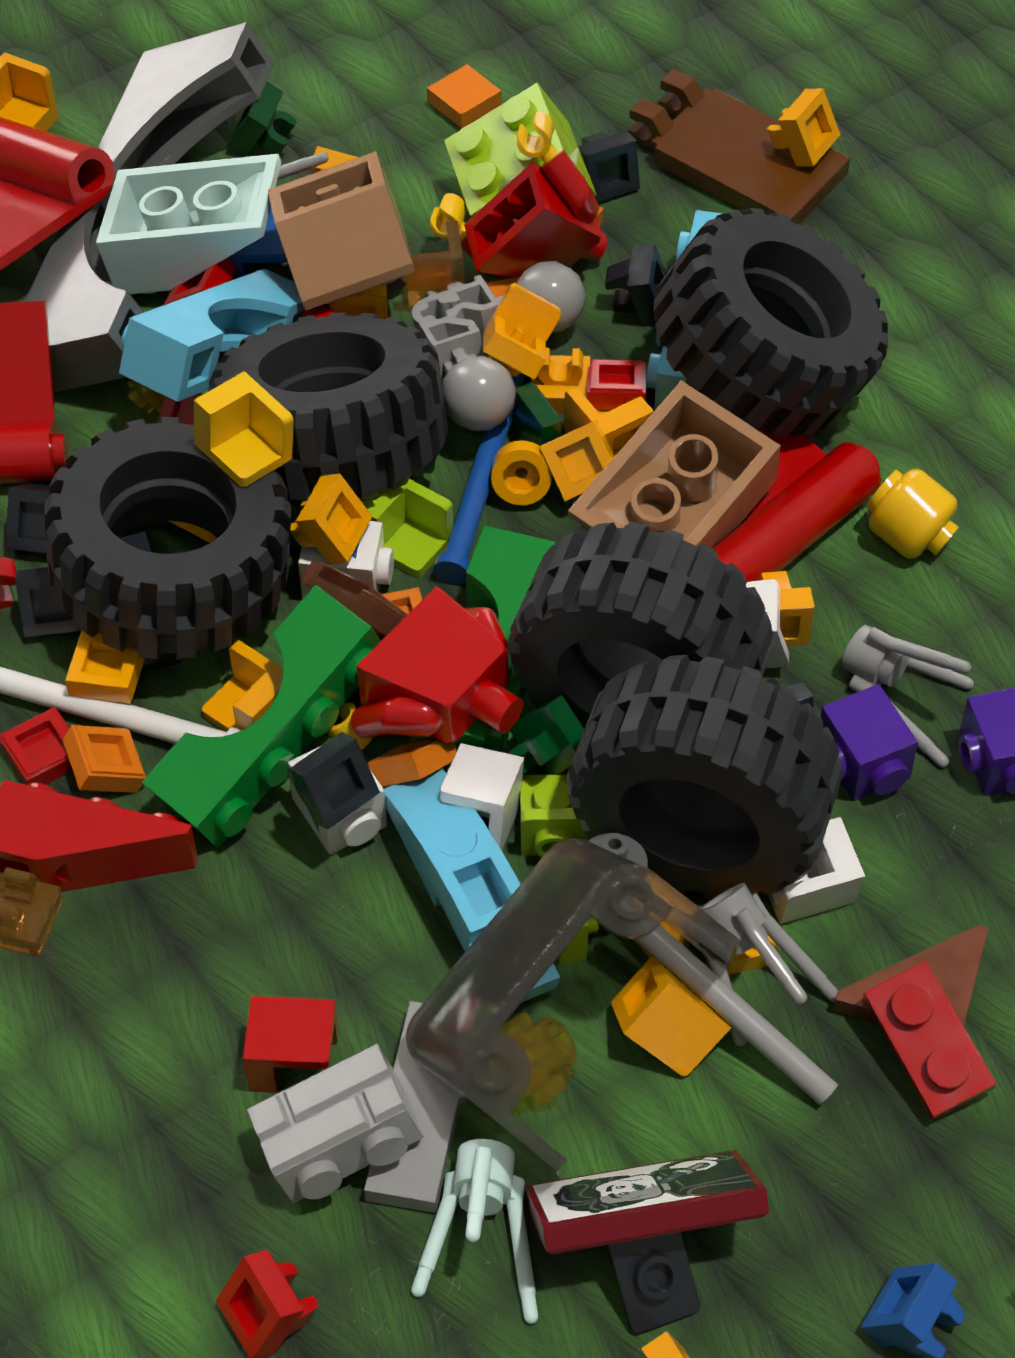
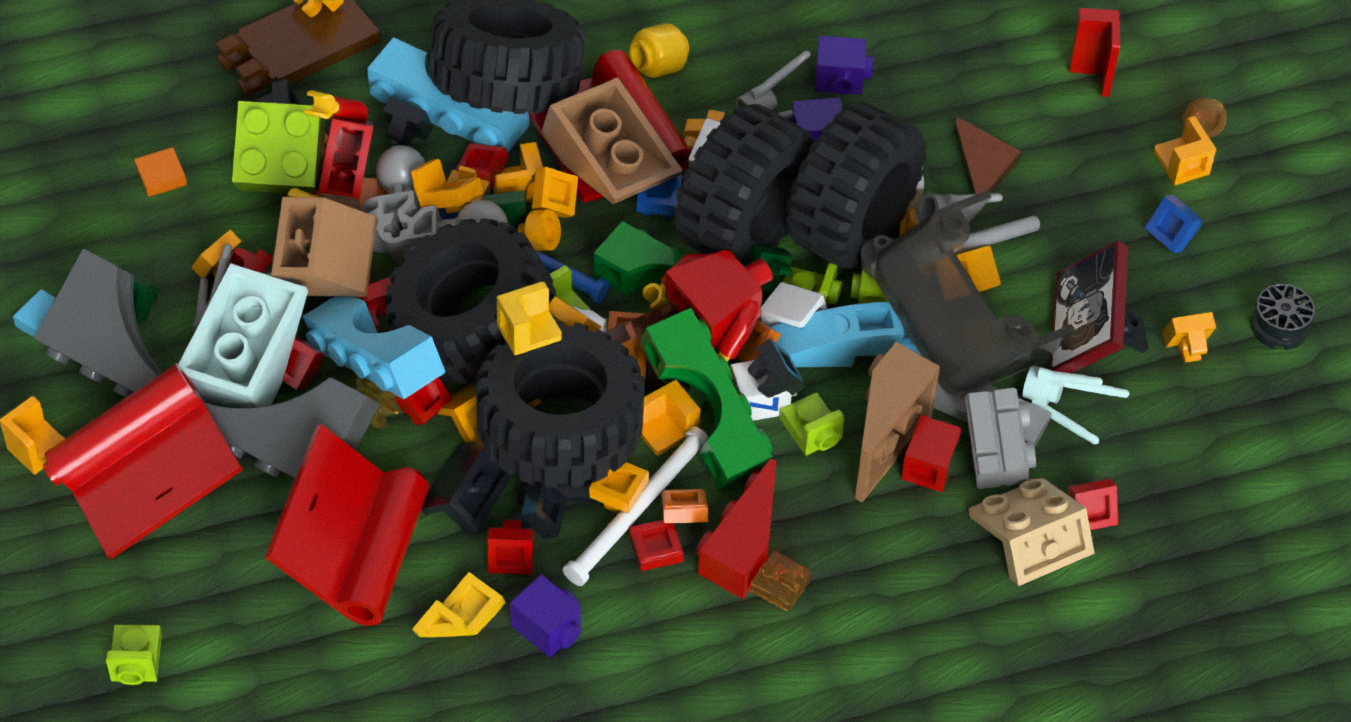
camera: 75 degrees left, 0 degrees up
red plate [863,960,996,1121] -> none
none -> lime bracket [779,392,845,456]
none -> medium nougat slope [855,342,940,502]
none -> tan bracket [968,478,1095,586]

